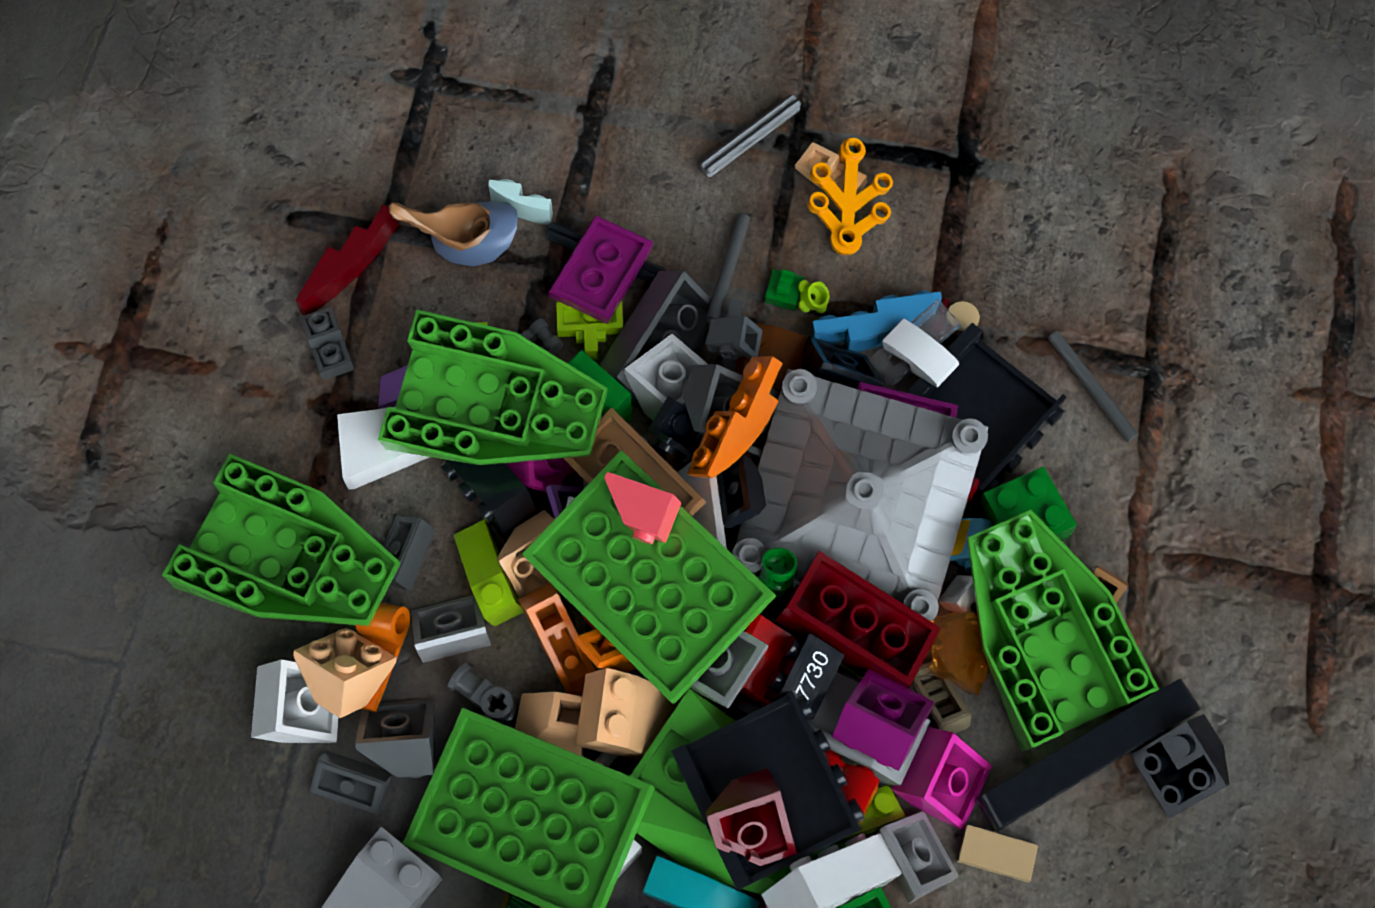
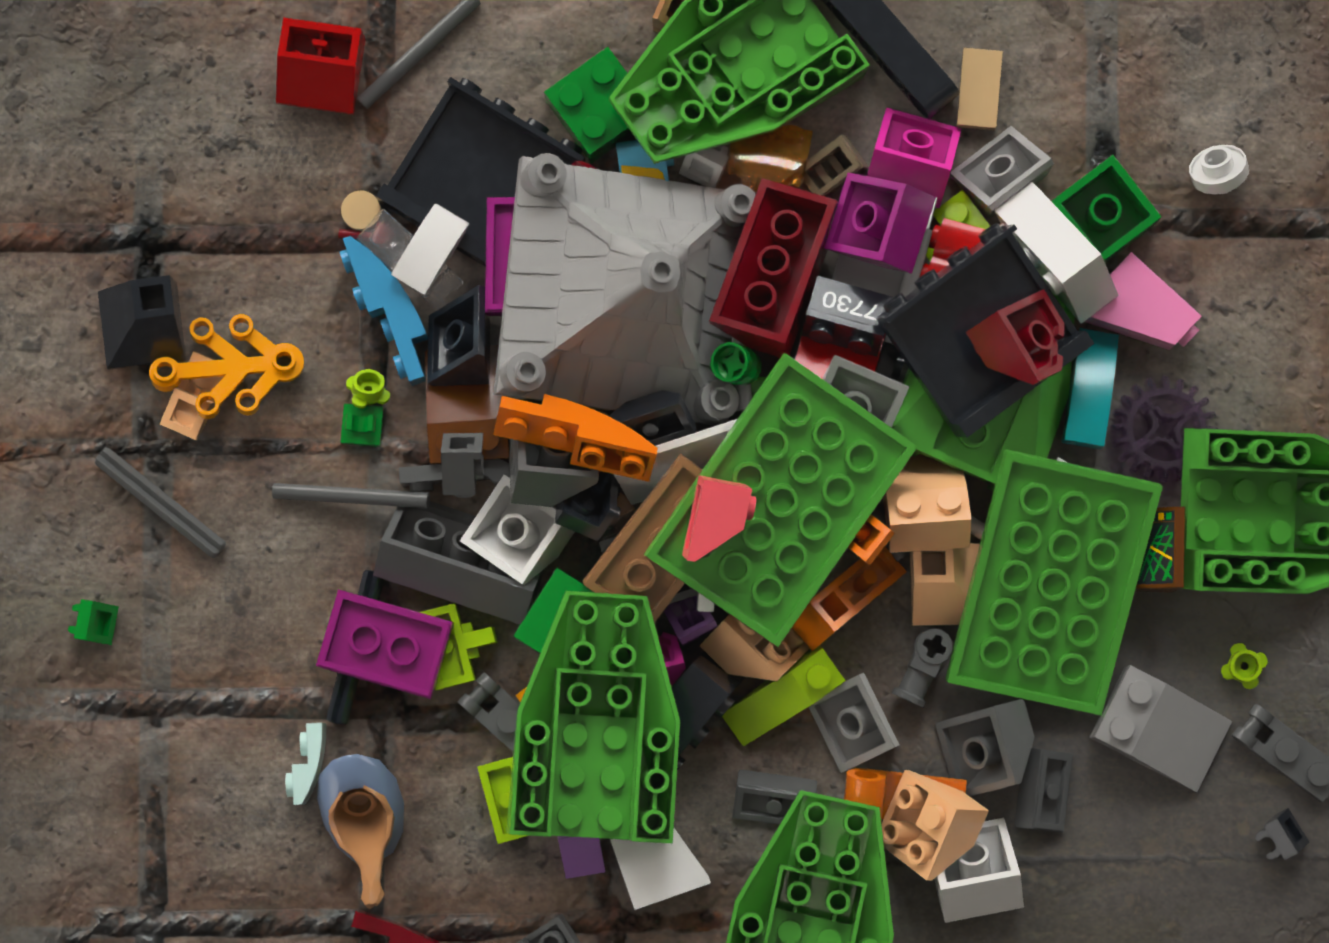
camera: 95 degrees left, 15 degrees up
none -> green tile [68,599,119,645]
none -> black slope [98,275,186,370]
none -> red slope [276,17,366,115]

